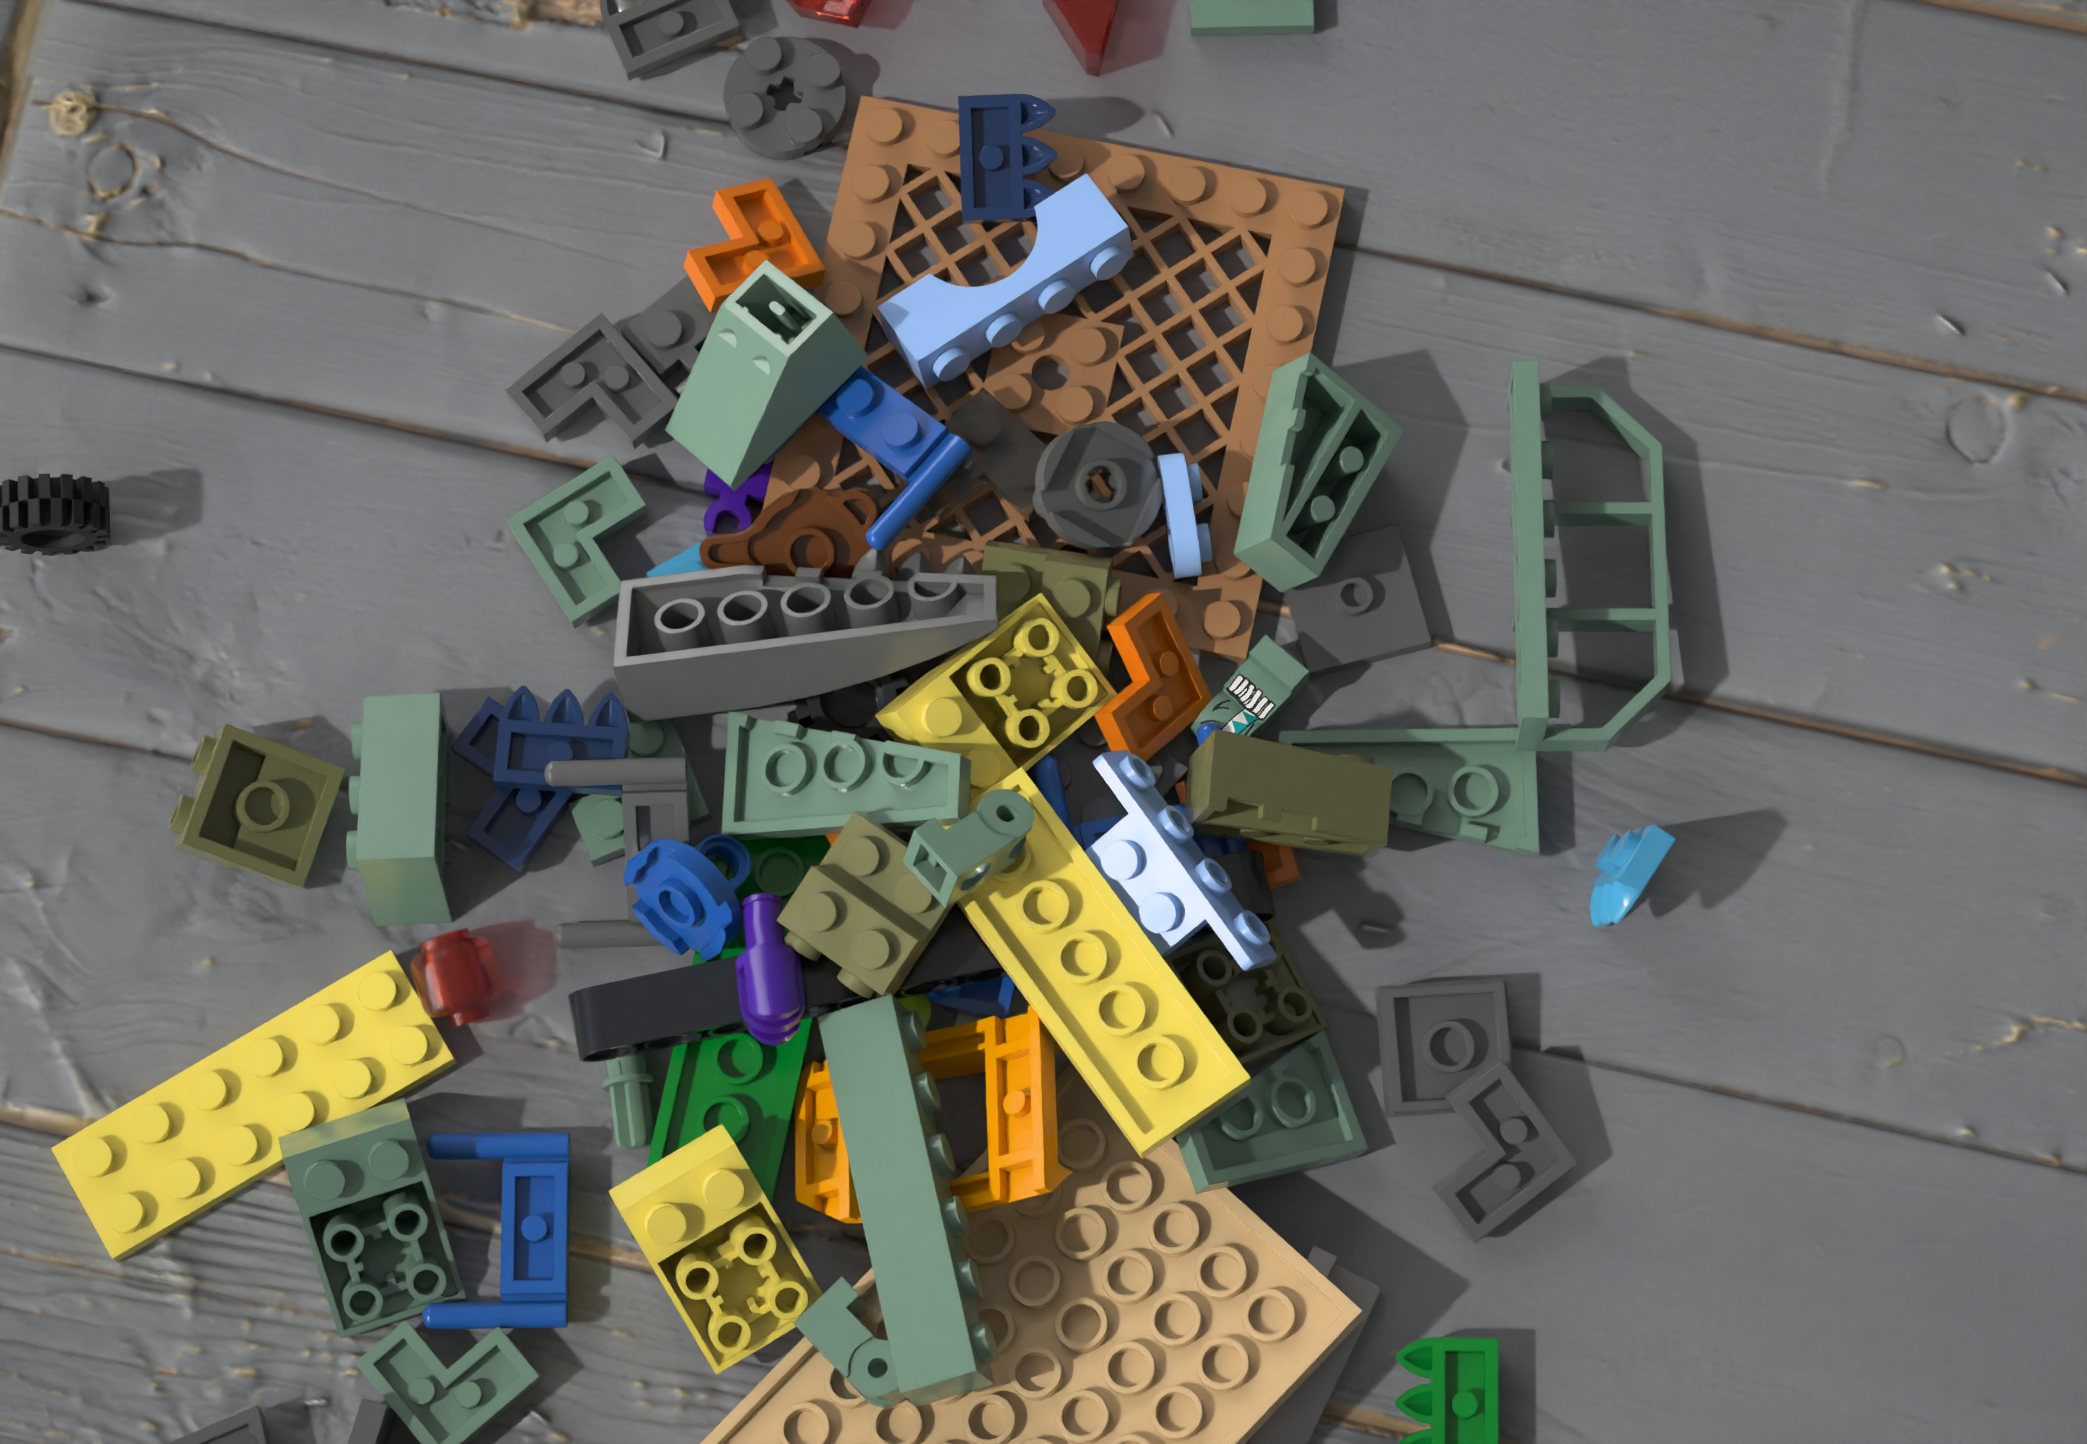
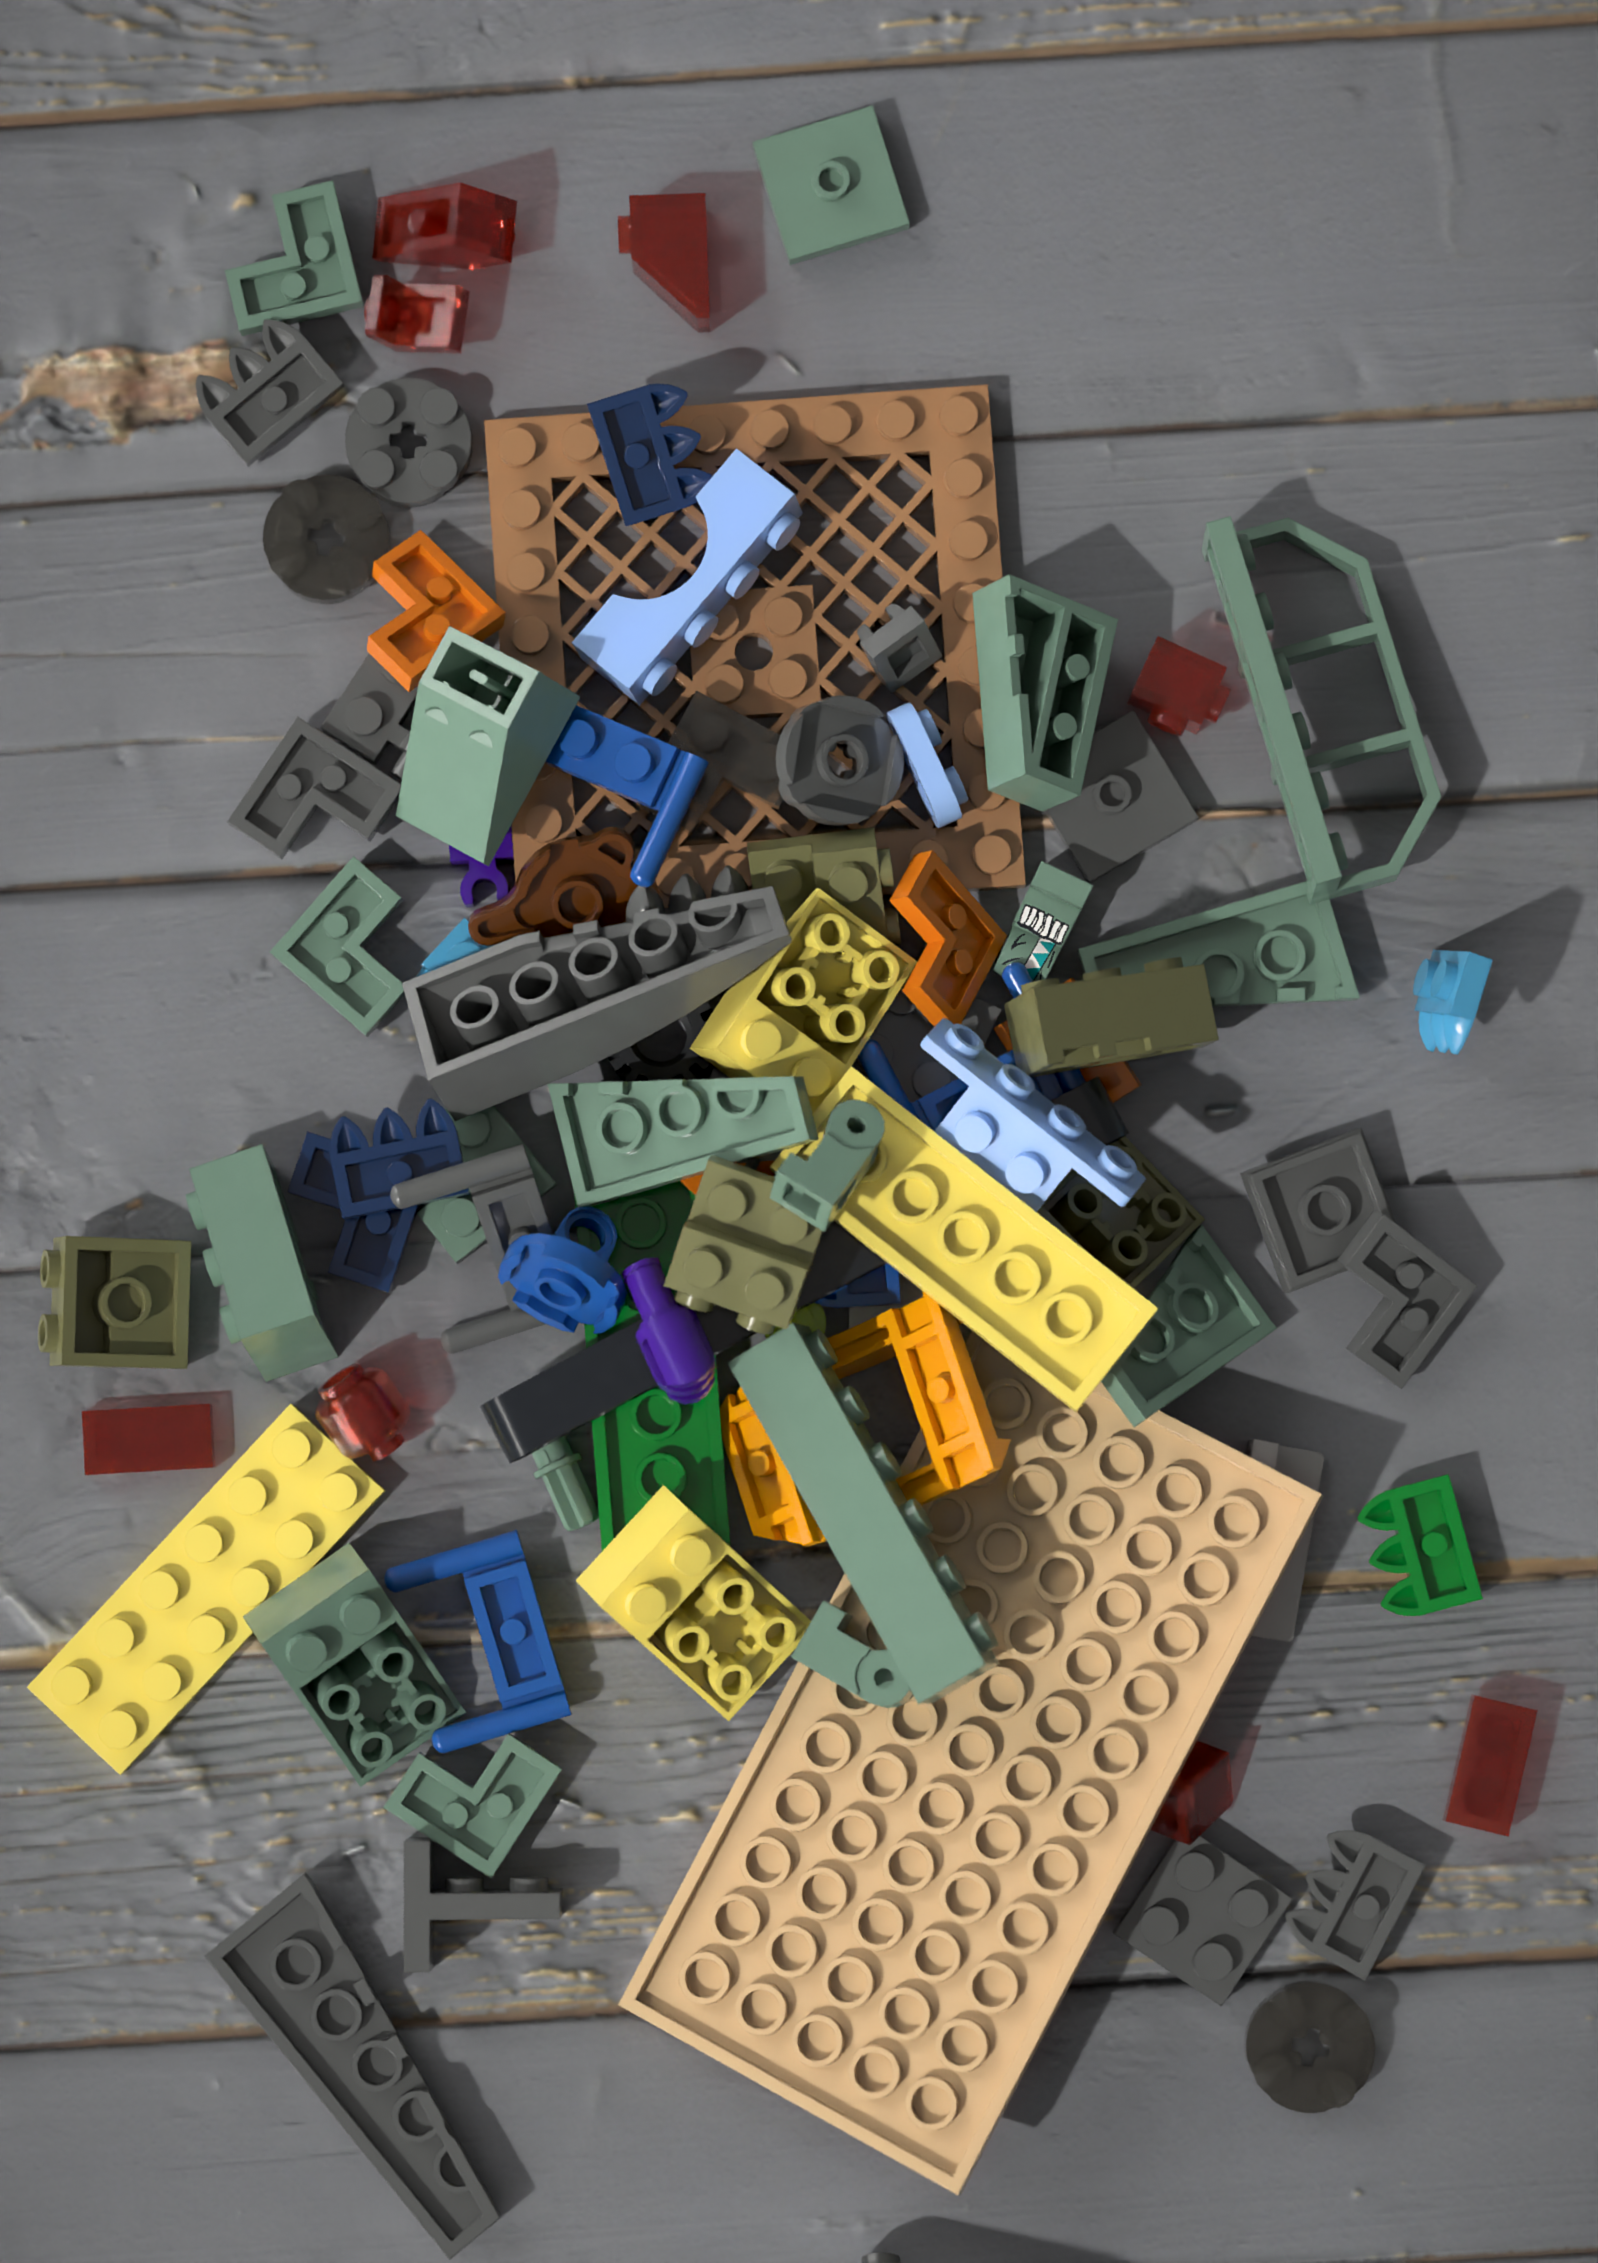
camera: 20 degrees left, 10 degrees up
none -> clear red tile [82,1404,215,1475]
none -> clear smoke plate [263,475,391,604]
none -> dark grey tile [857,604,943,694]
none -> clear red brick [1127,636,1231,737]

